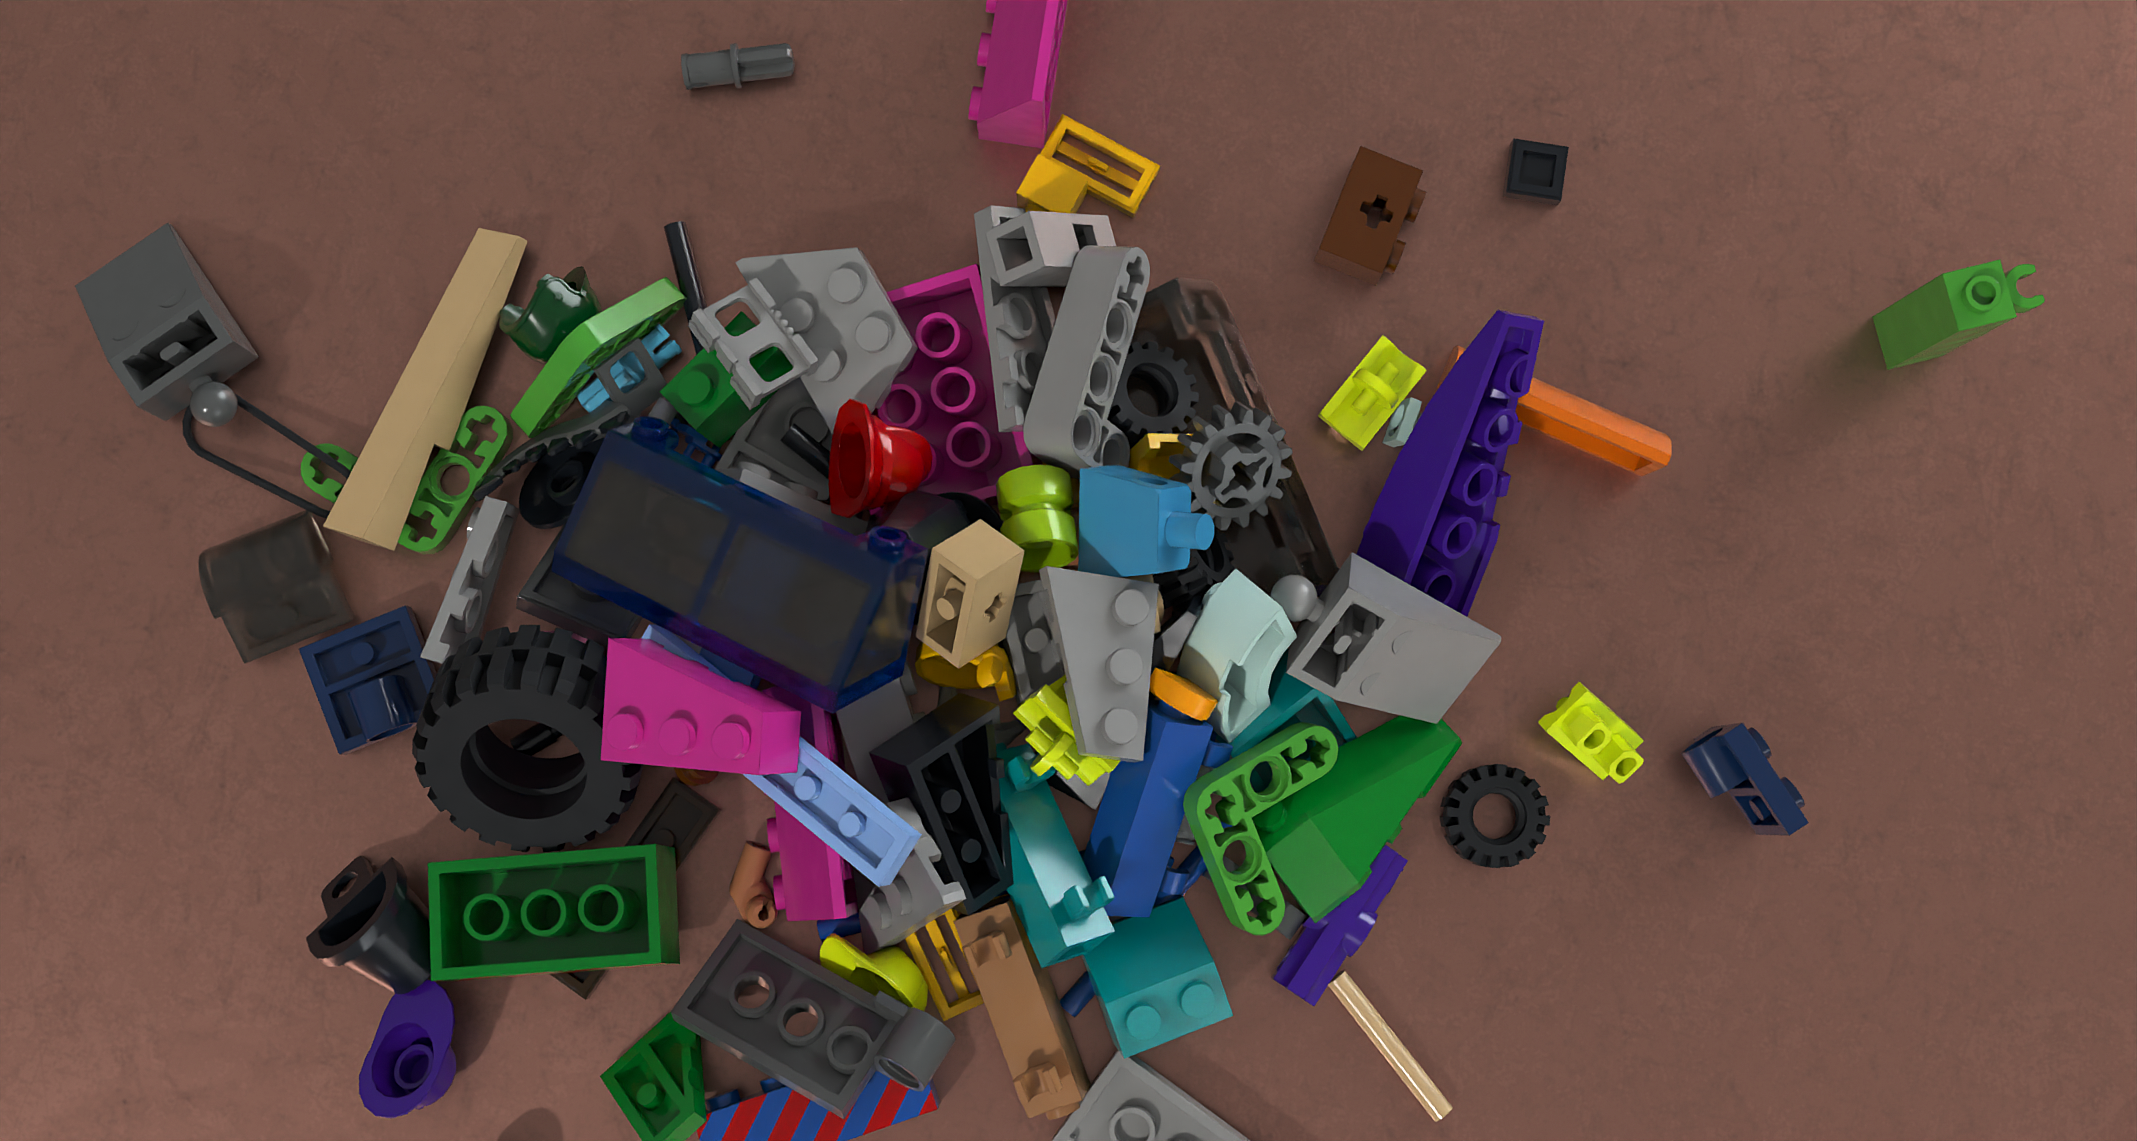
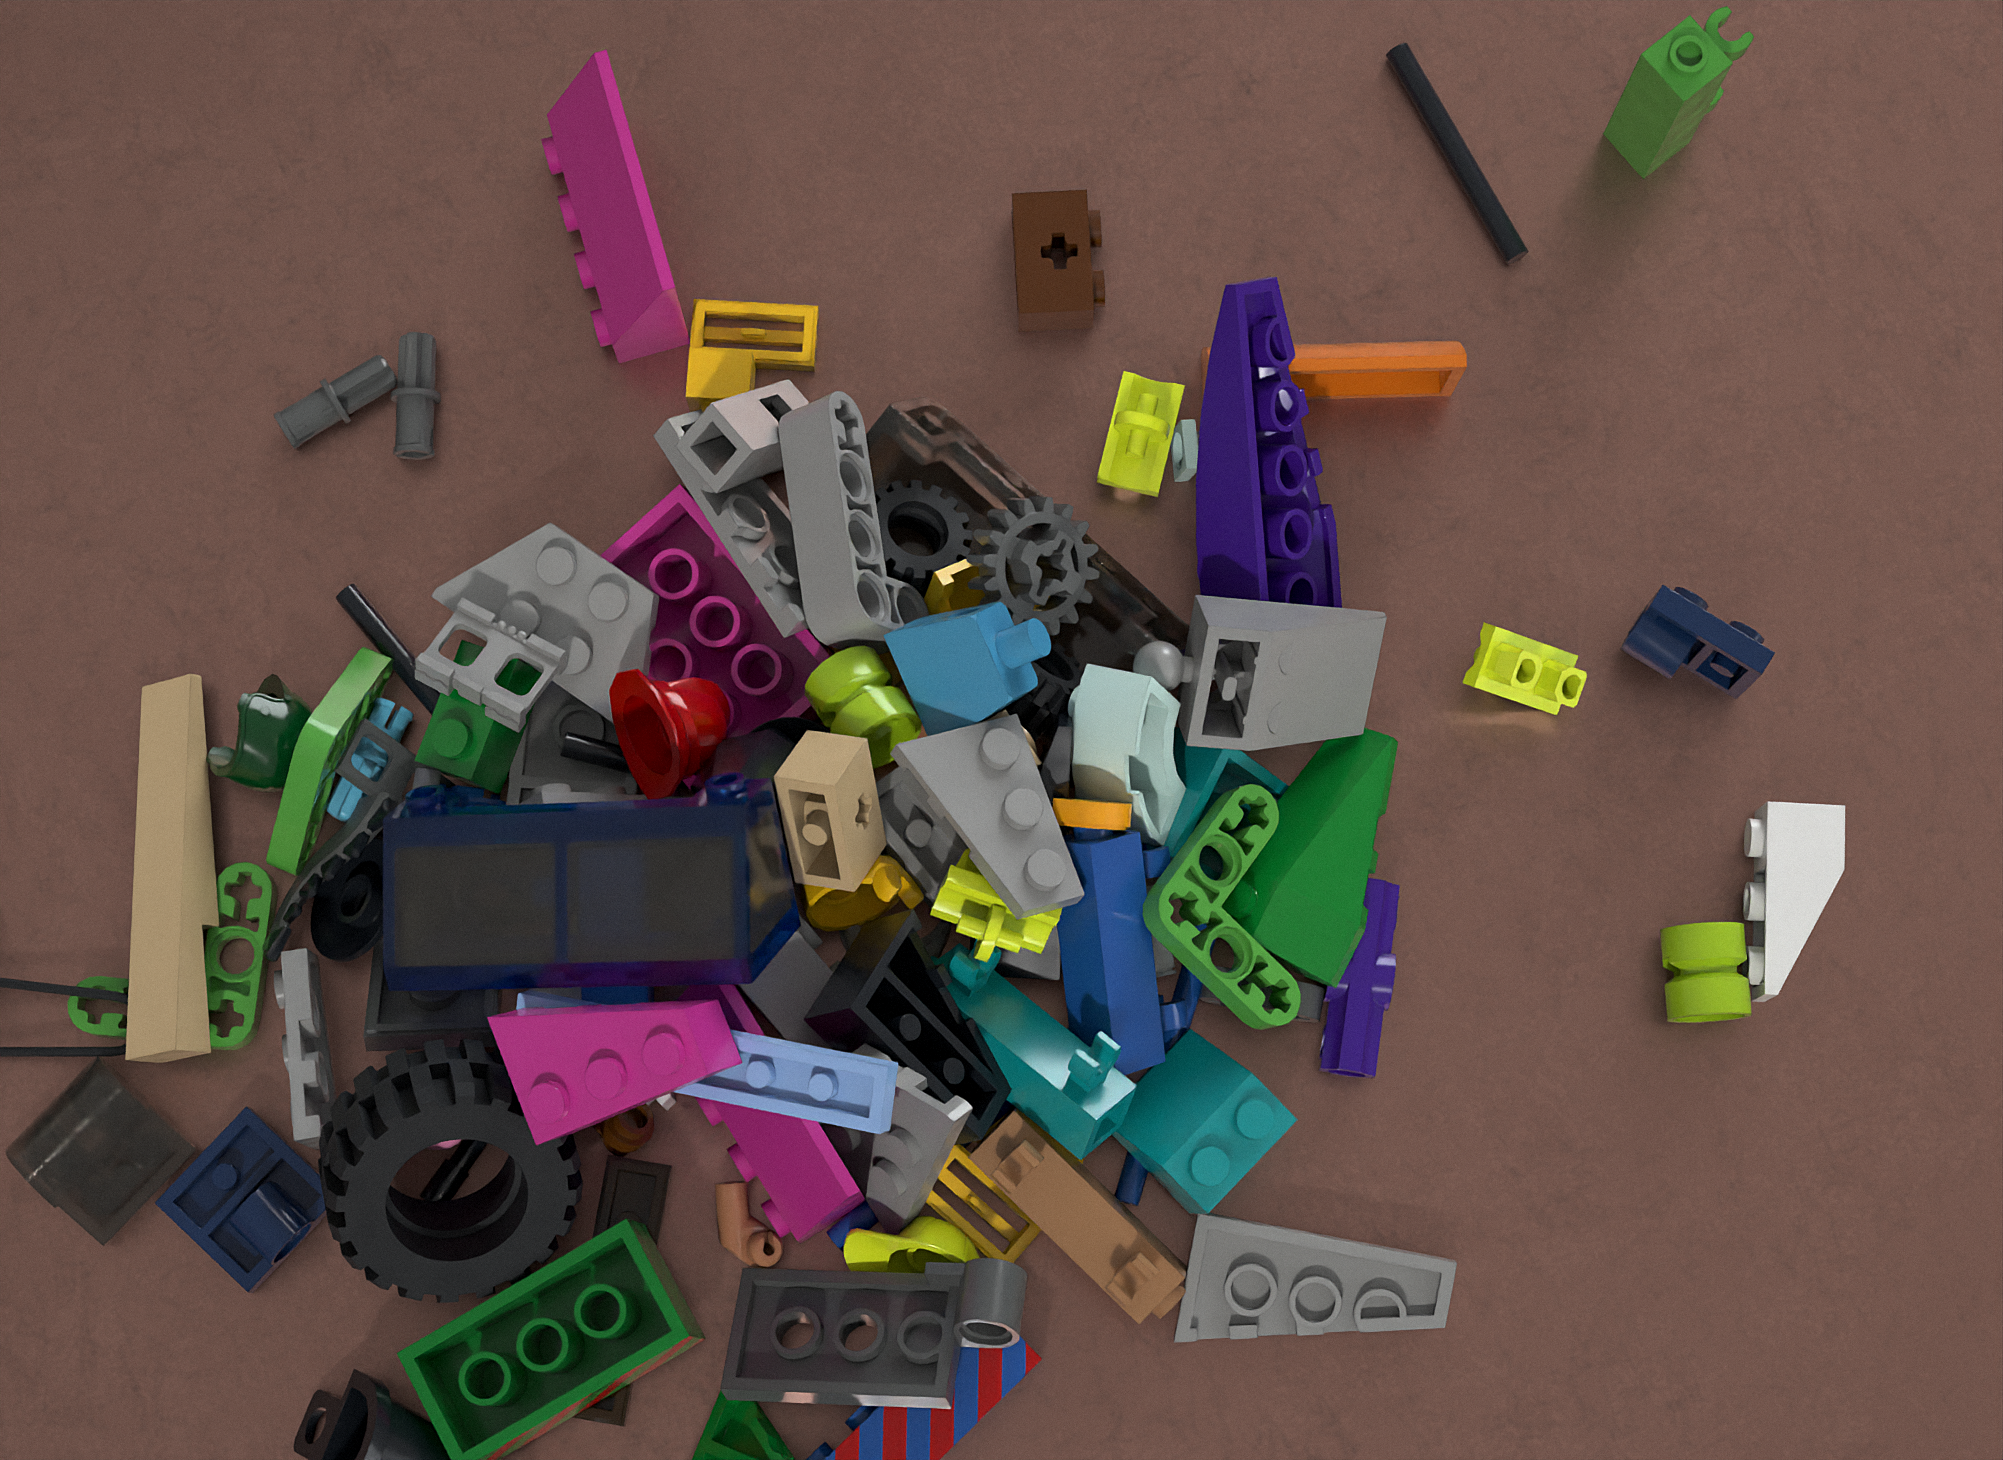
camera: 25 degrees left, 5 degrees down
tan bar [1328,970,1453,1122] -> none
black tyre [1440,764,1550,868] -> none
black tile [1503,138,1569,205] -> none
none -> dark grey axle [390,332,441,460]
none -> black bar [1386,43,1529,264]
none -> lime wheel [1660,922,1752,1023]
none -> white slope [1742,801,1845,1002]

